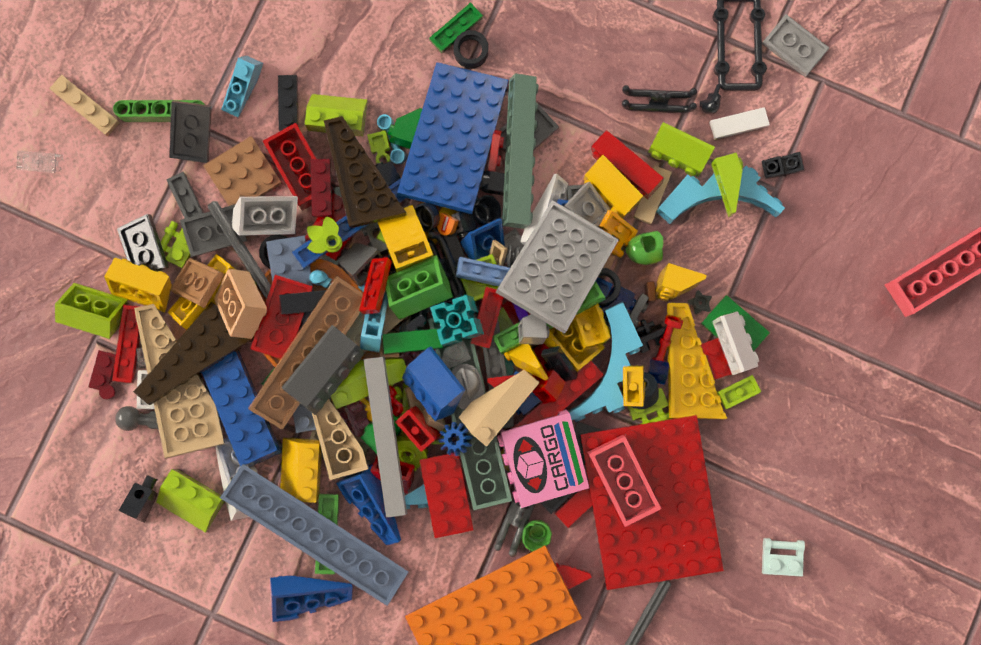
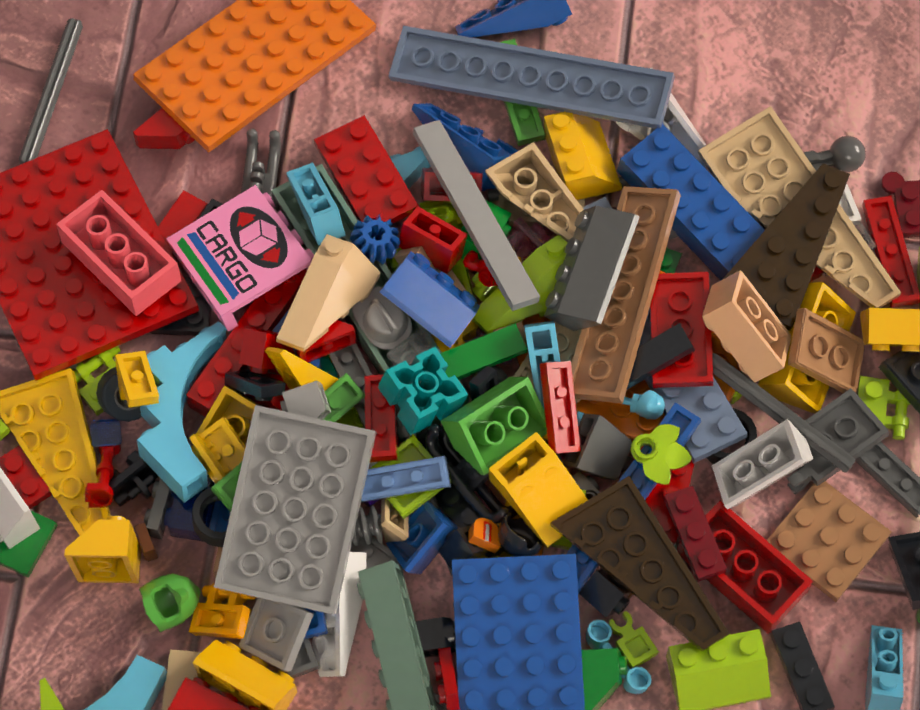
camera: 165 degrees right, 15 degrees down
black torso [119,475,158,523] -> none
lime slope [156,469,225,533] -> none
black hair [473,195,502,225] -> none
bright green hair [522,520,552,551] -> none
pearl dark grey plate [688,290,712,315] -> none
none -> medium azure slope [286,163,346,246]

